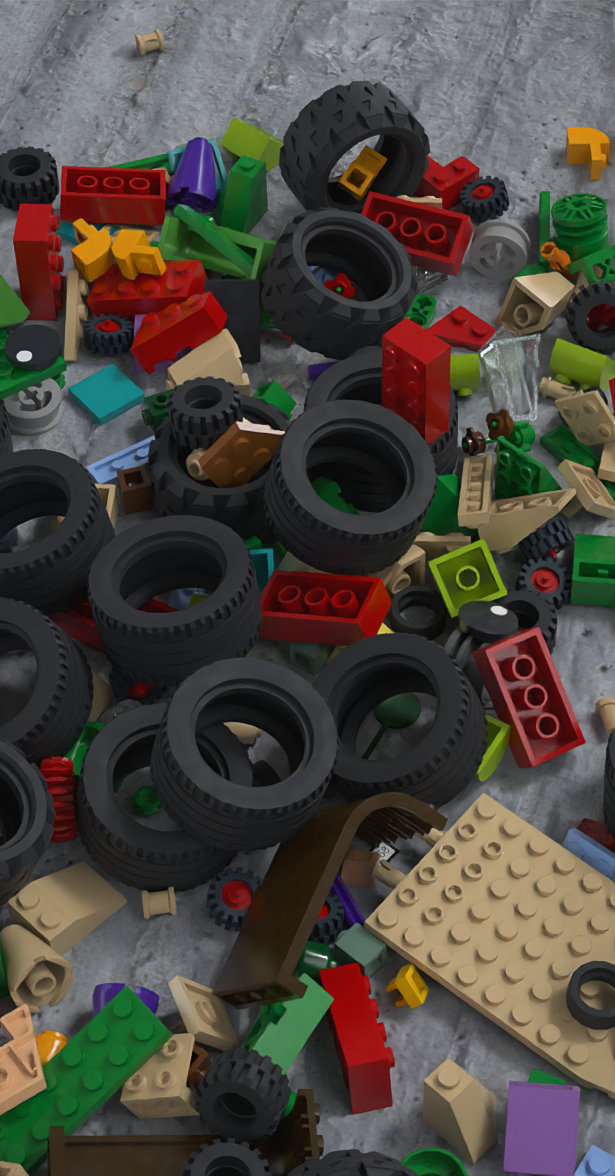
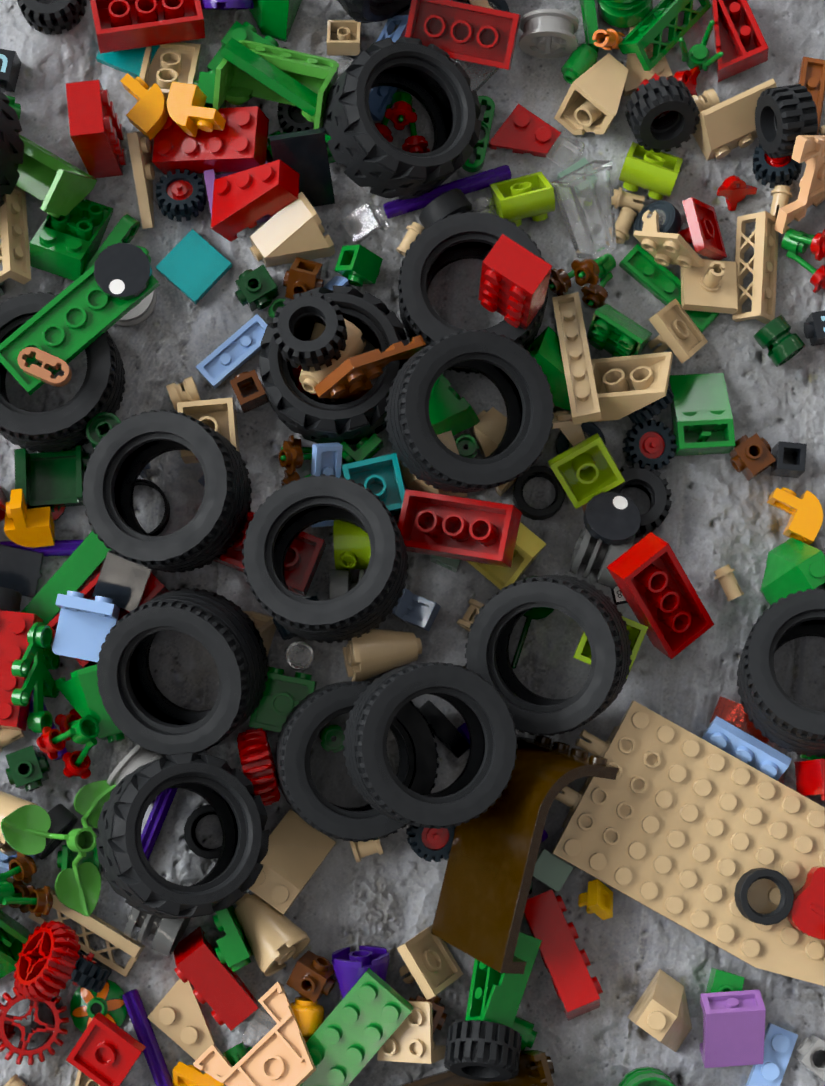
camera: 10 degrees left, 30 degrees up
none -> reddish brown brick [286,950,336,1003]
none -> tan pin [609,207,637,244]

